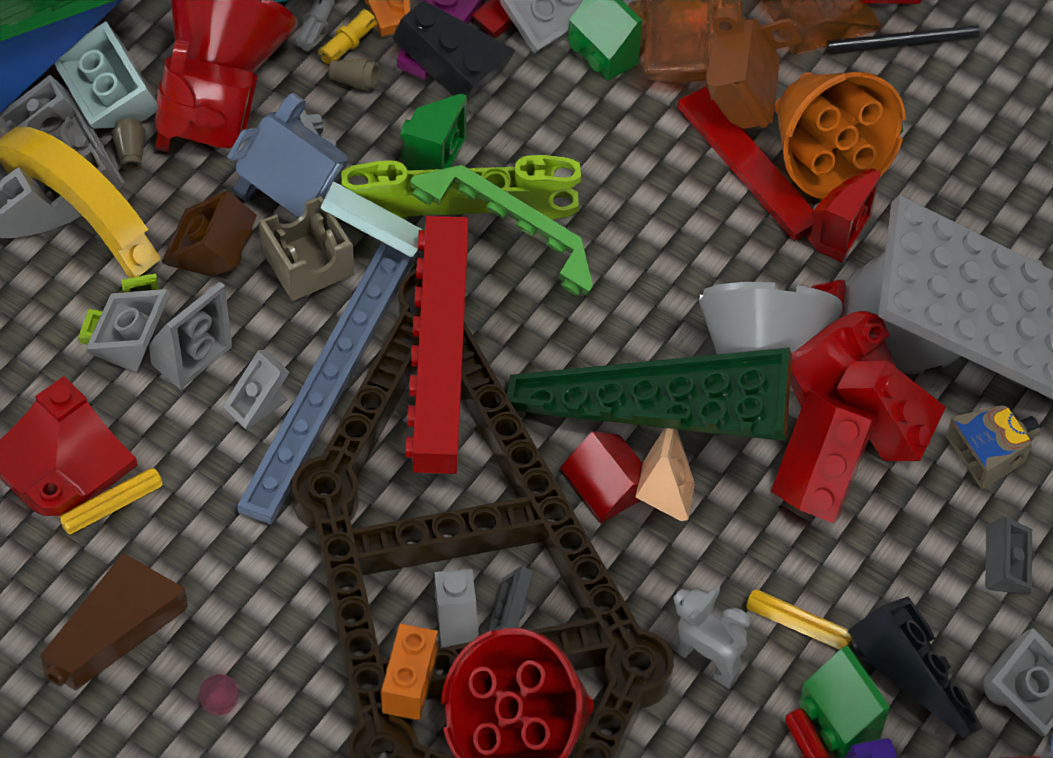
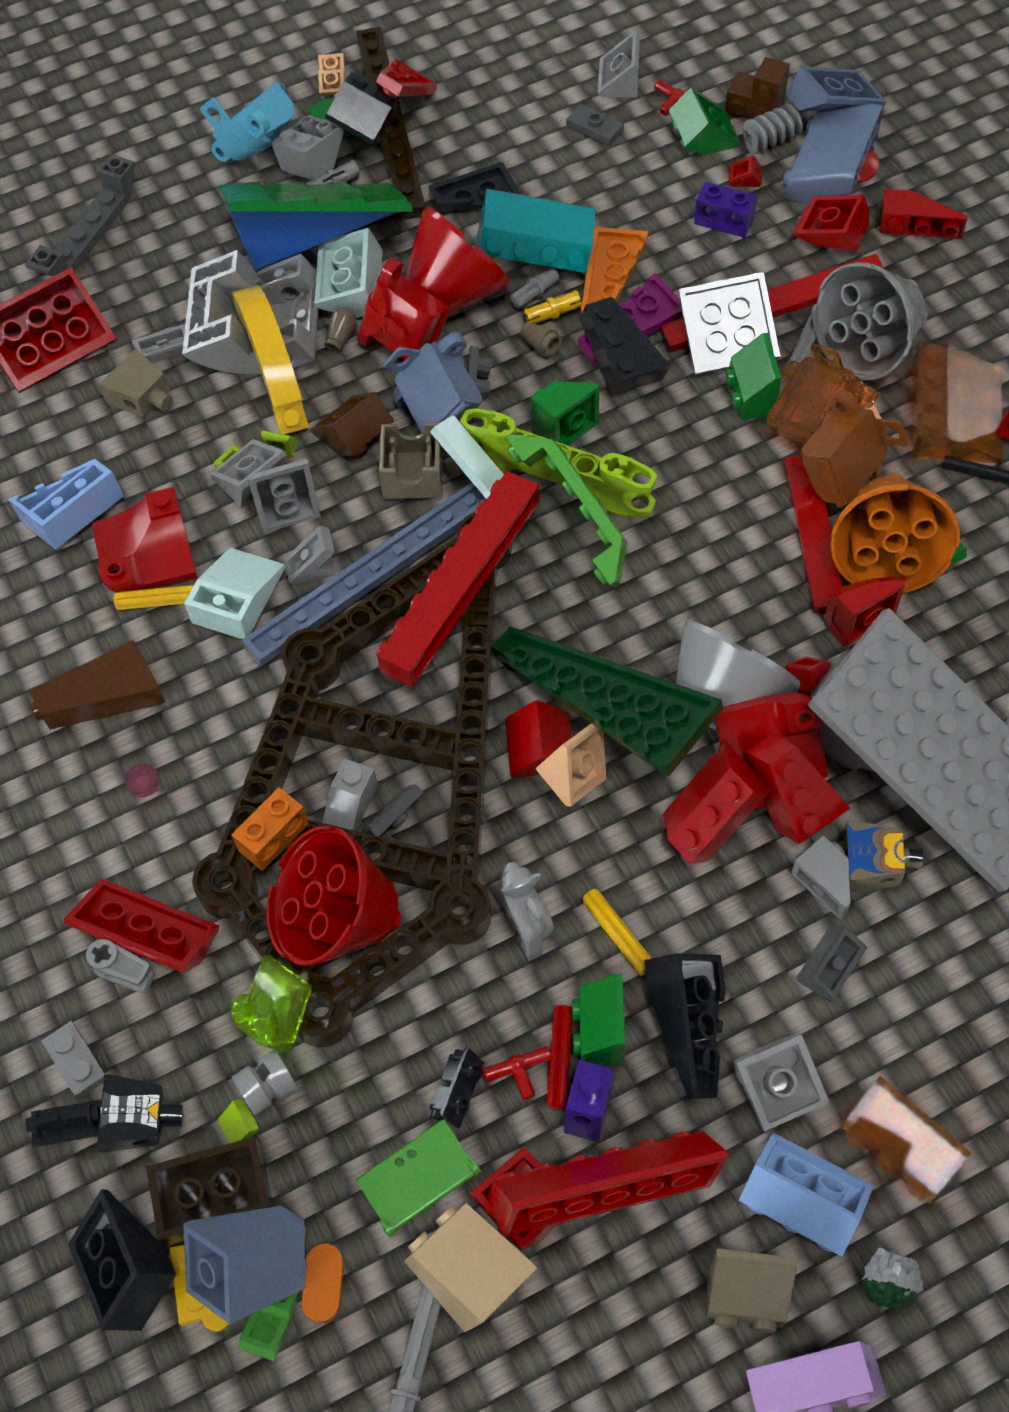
camera: 35 degrees right, 5 degrees up
none -> light aqua slope [184,548,286,639]
none -> light grey slope [791,836,850,920]

